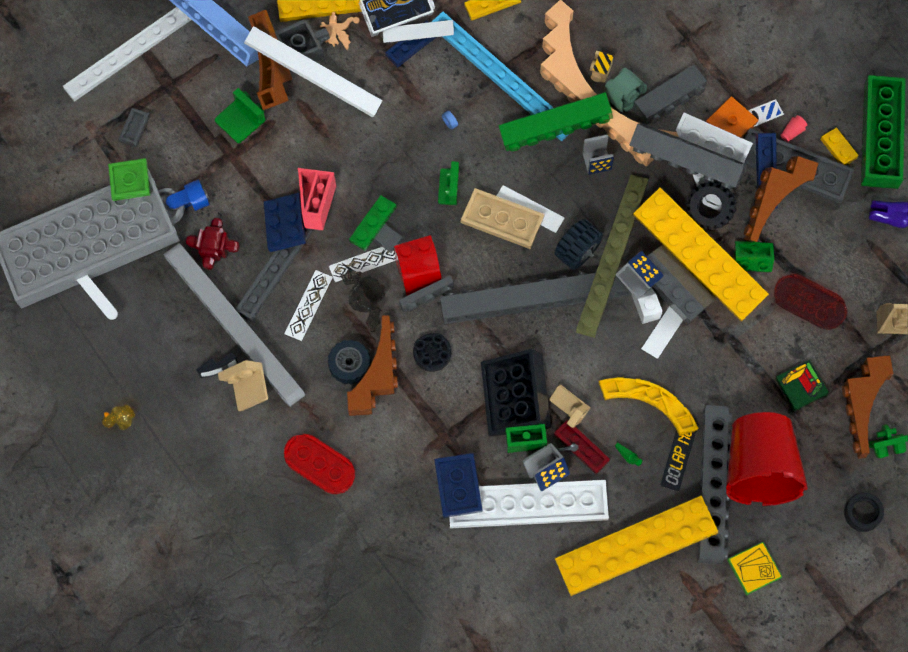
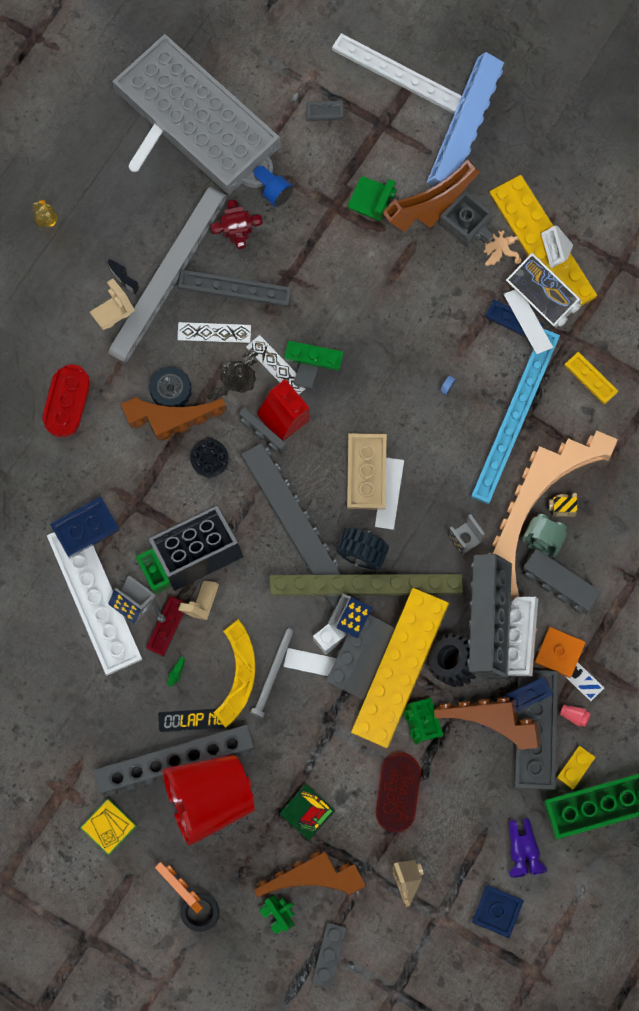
camera: 70 degrees right, 5 degrees up
bright green tile [108,158,150,201] -> none
white tile [244,26,382,117] -> none
dark blue plate [264,193,306,252] -> none
coral wedge [298,168,336,230] -> none
green bracket [438,161,459,205] -> none
green brick [498,92,613,151] -> none
yellow plate [555,496,718,596] -> none
none -> orange plate [155,862,203,913]
none -> light grey bar [250,628,293,718]

